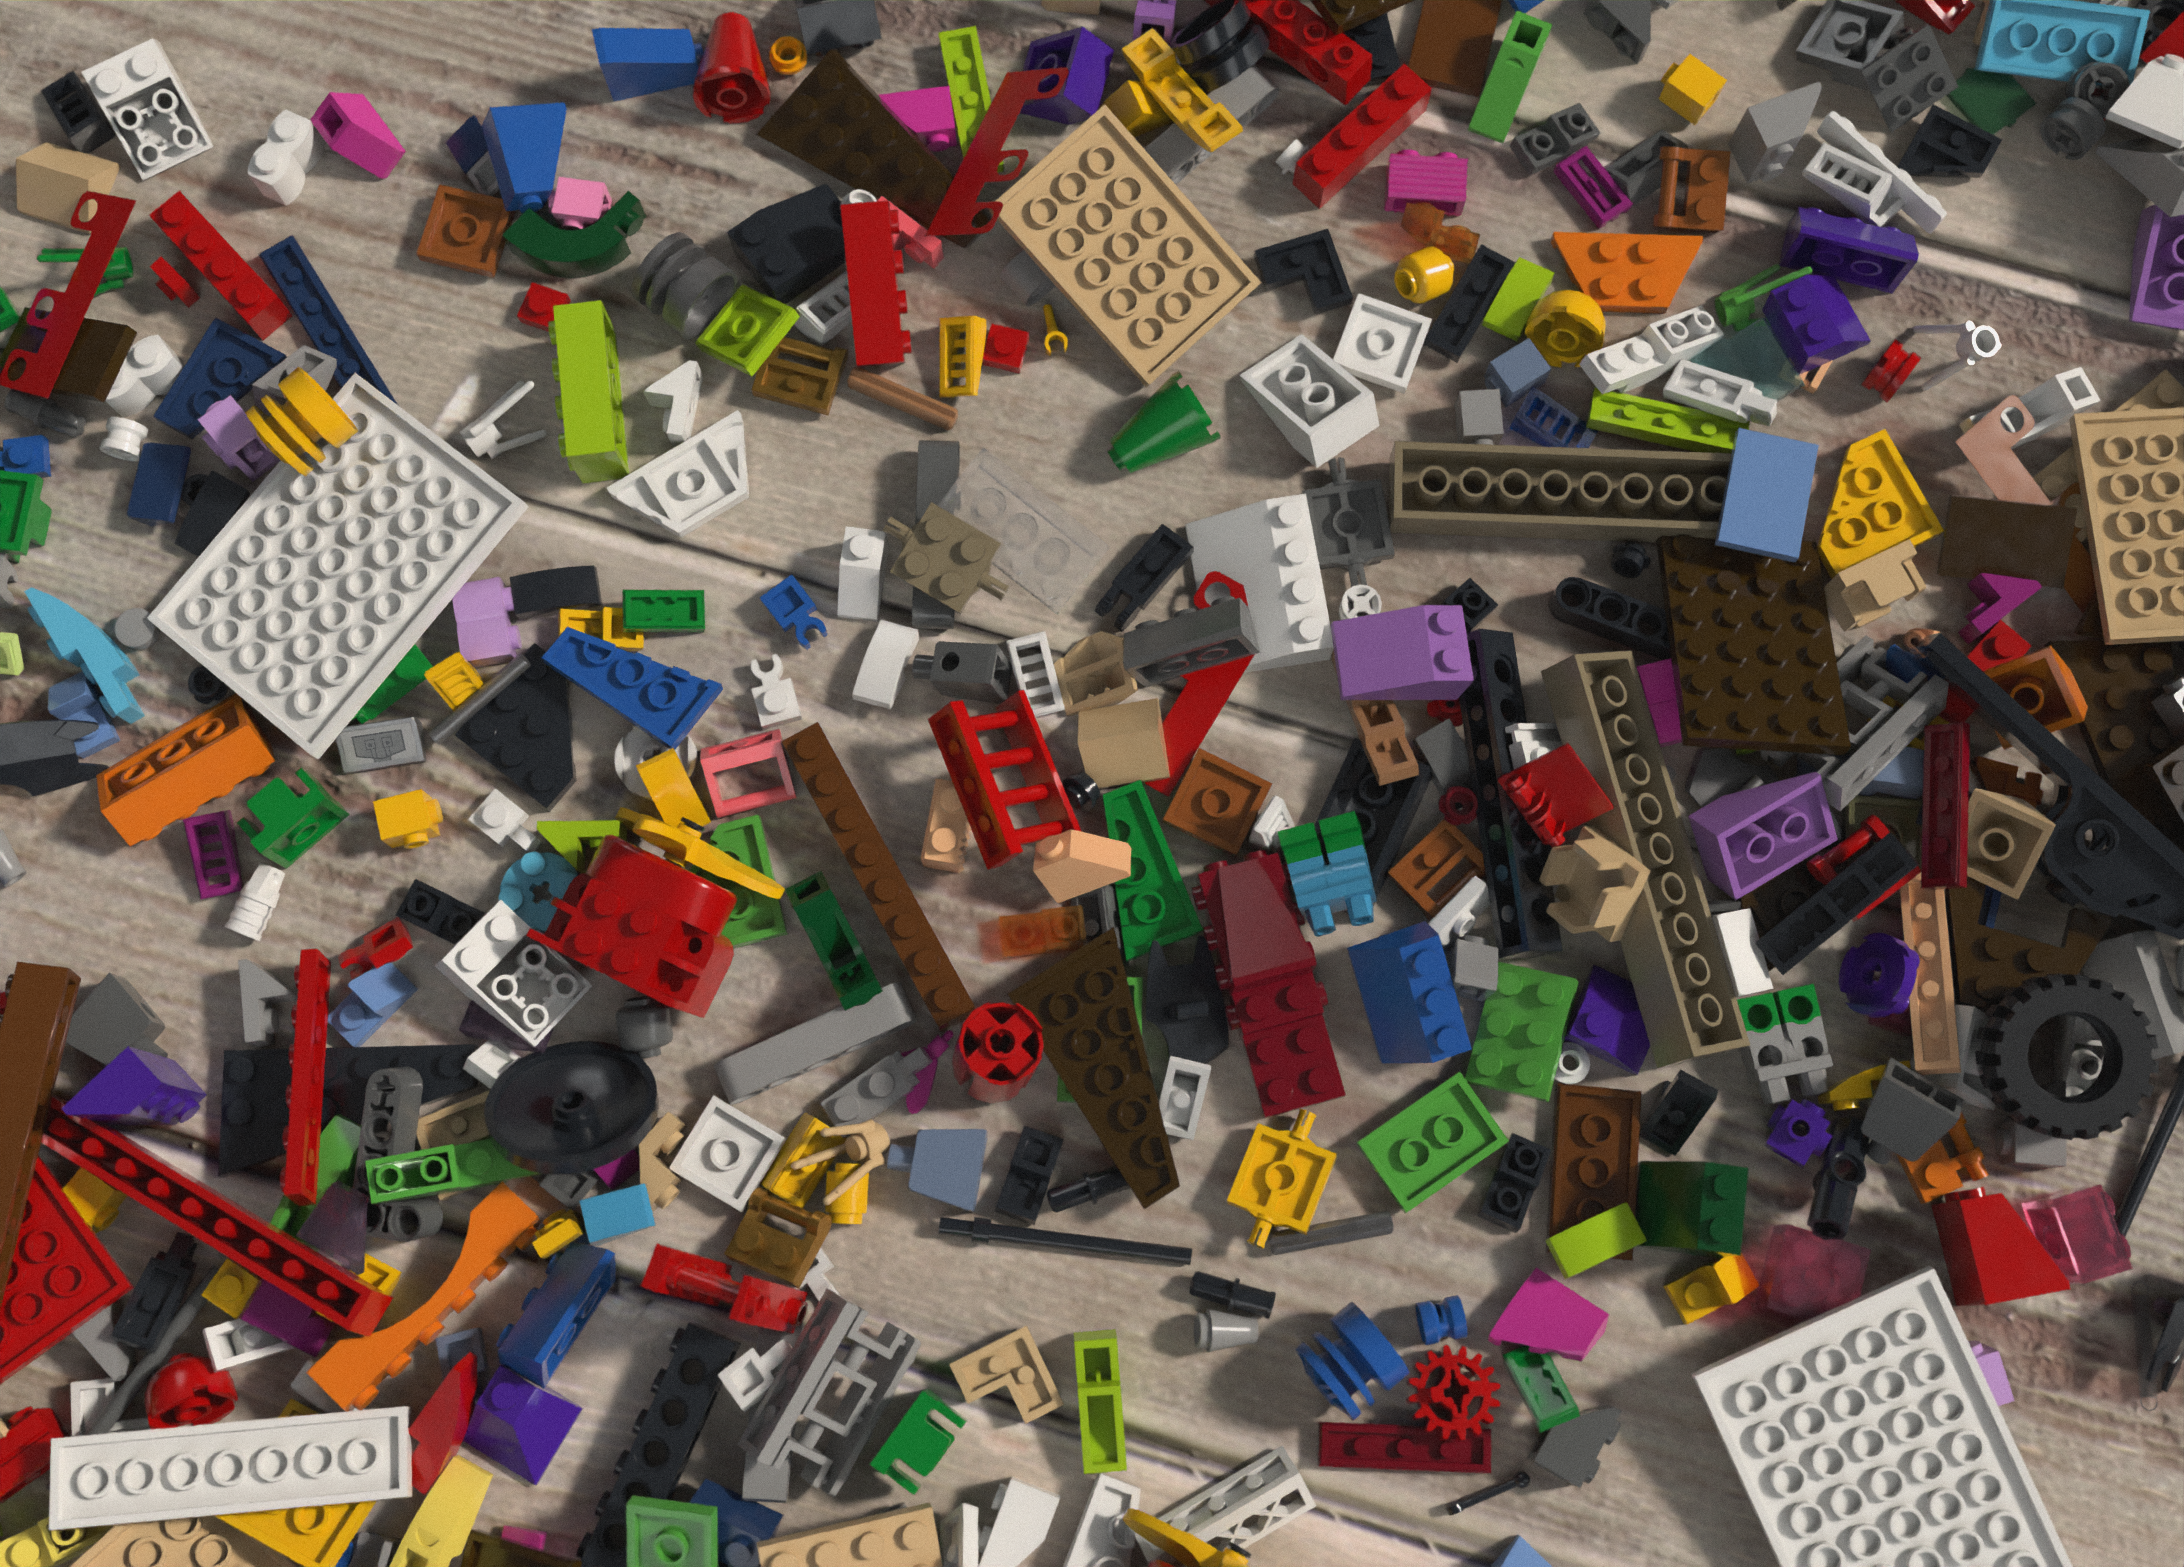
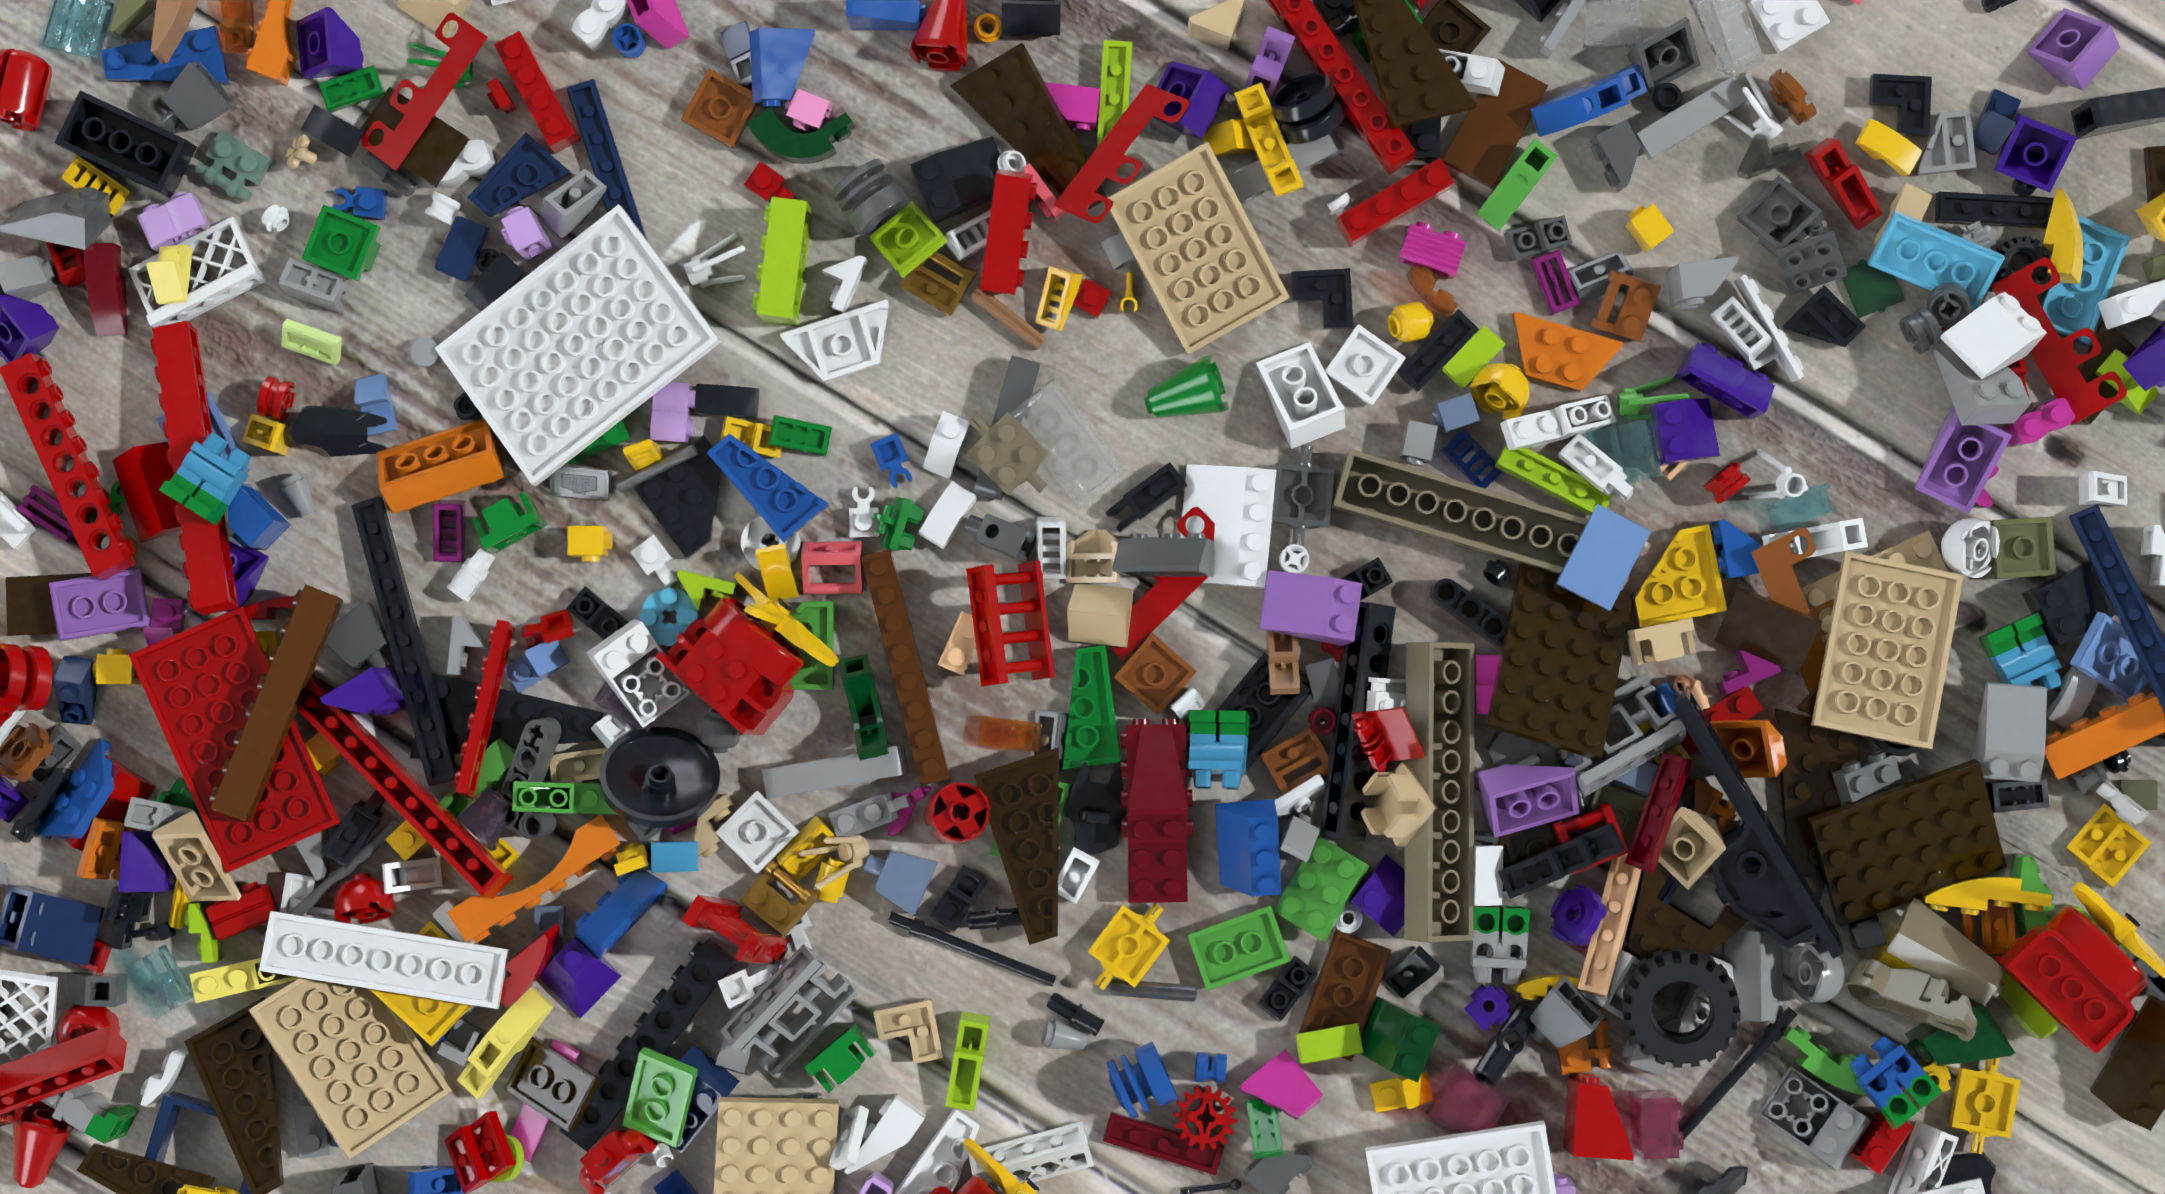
camera: 15 degrees right, 10 degrees up
medium azure slope [24,587,145,724] -> none
magenta slope [238,1279,335,1357] -> none
yellow wheel [245,367,358,476] -> none
light nougat slope [1033,829,1131,904] -> none
black plate [1062,772,1100,812] -> none
none -> black plate [351,496,458,787]
none -> blue wheel [612,23,646,59]
none -> green hips [872,497,924,551]
none -> blue slope [1710,519,1760,580]
none -> clear light blue panel [1766,482,1834,532]

